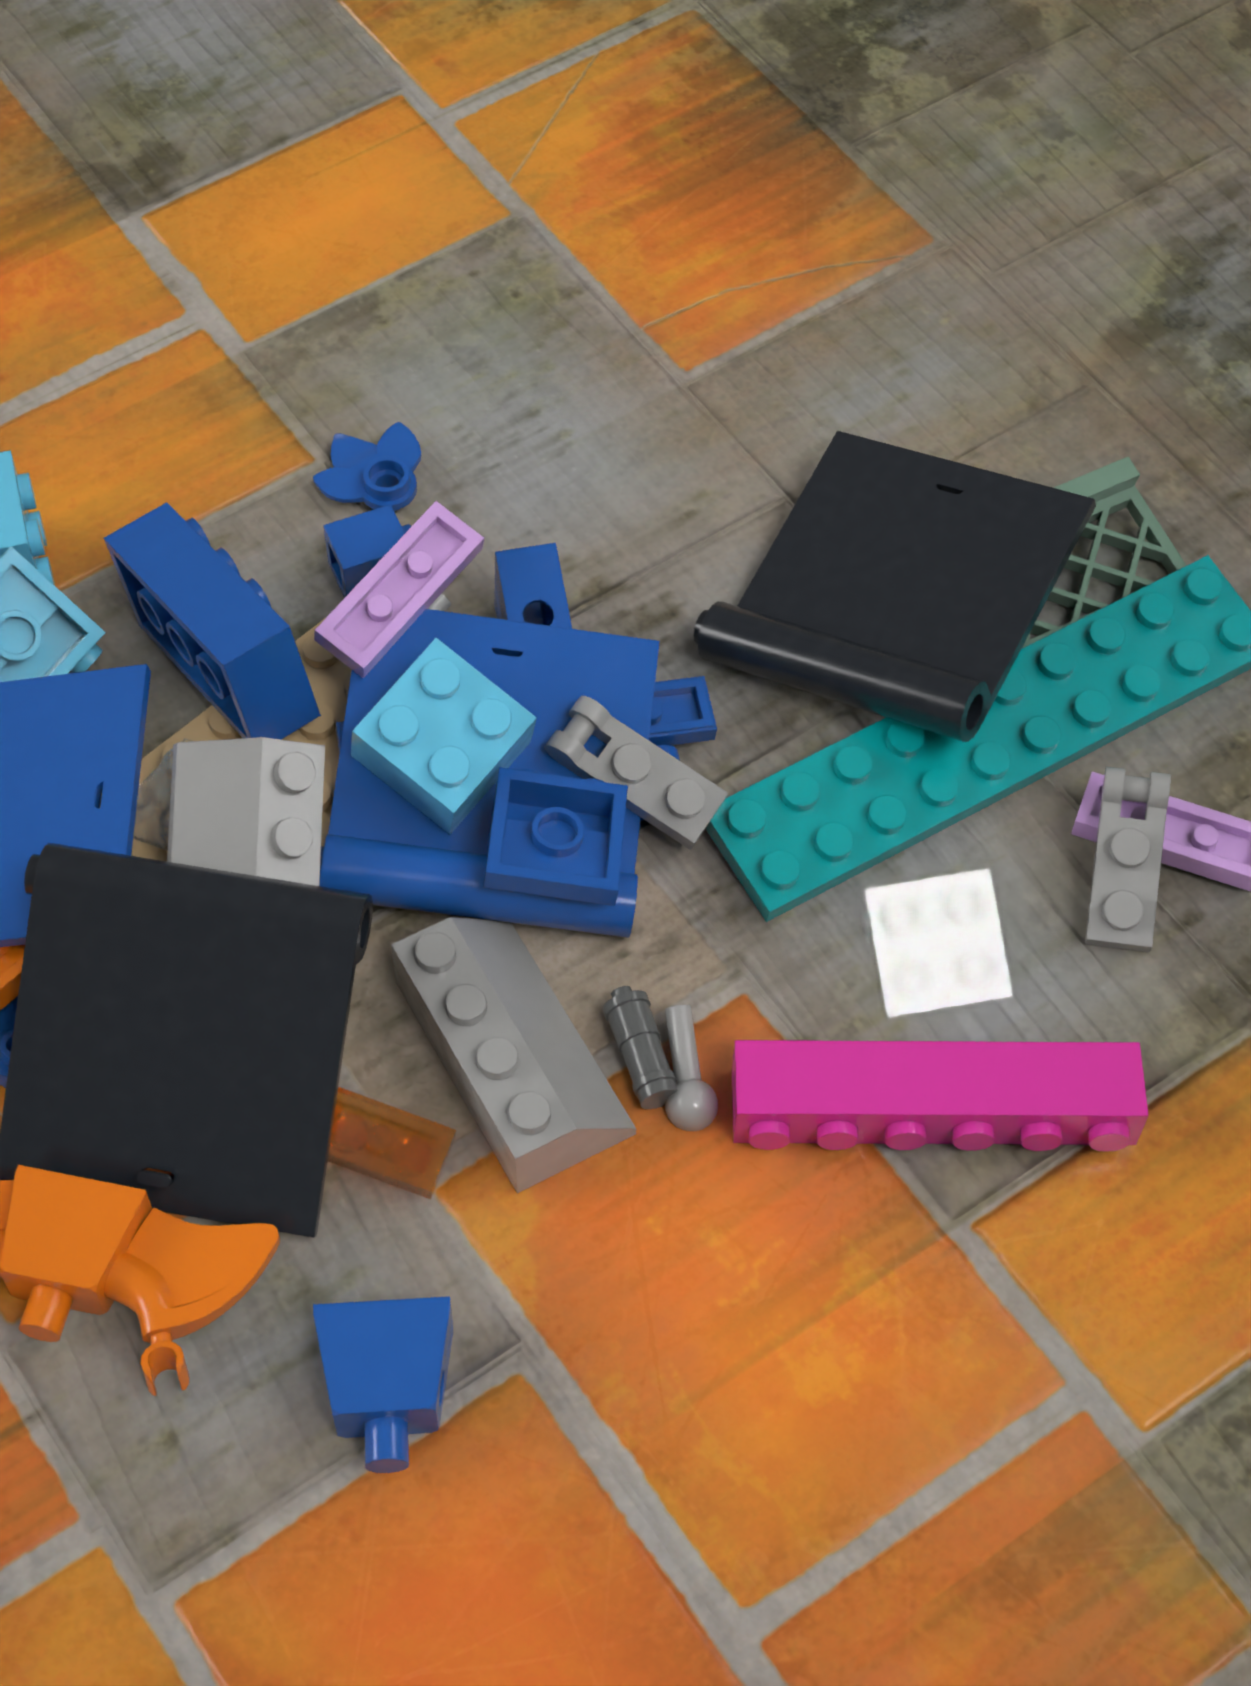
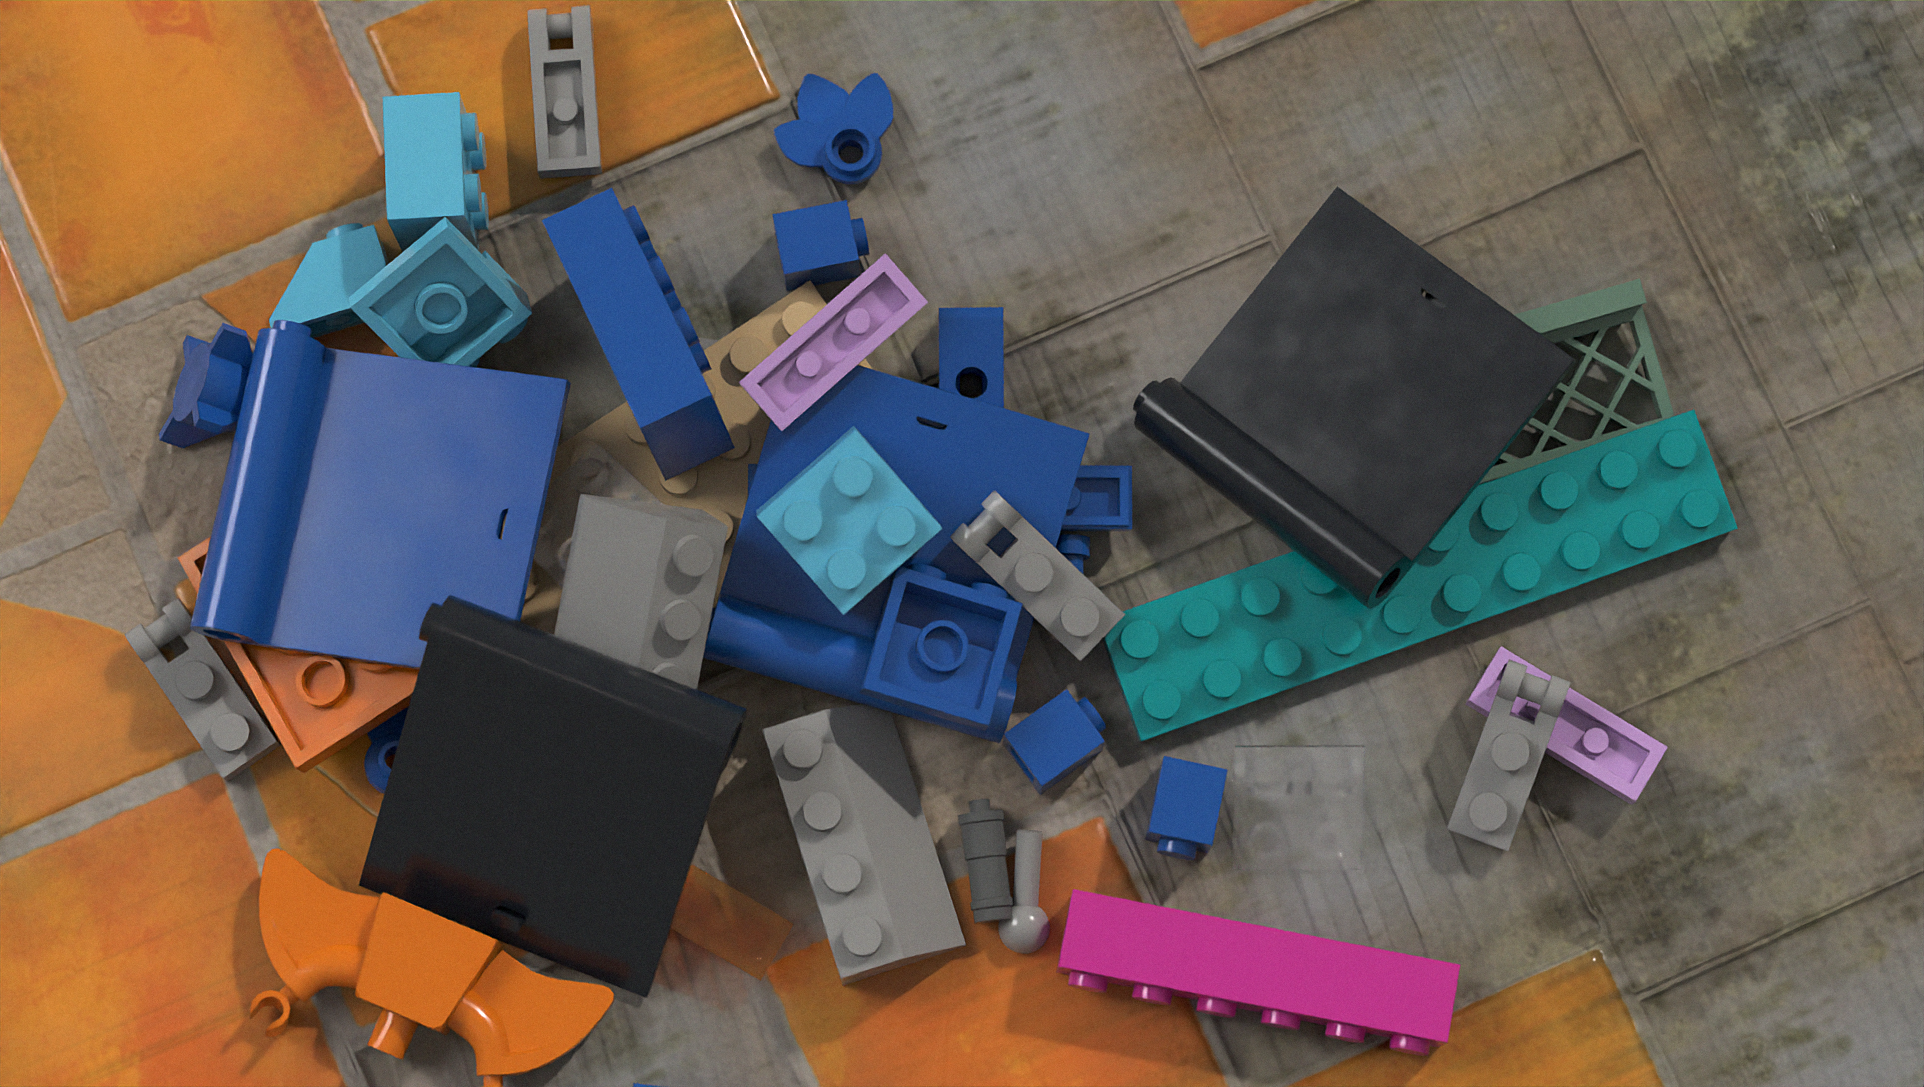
camera: 10 degrees right, 20 degrees up
none -> light grey plate [528,5,602,179]
none -> blue brick [1003,689,1106,795]
none -> blue brick [1145,756,1228,860]

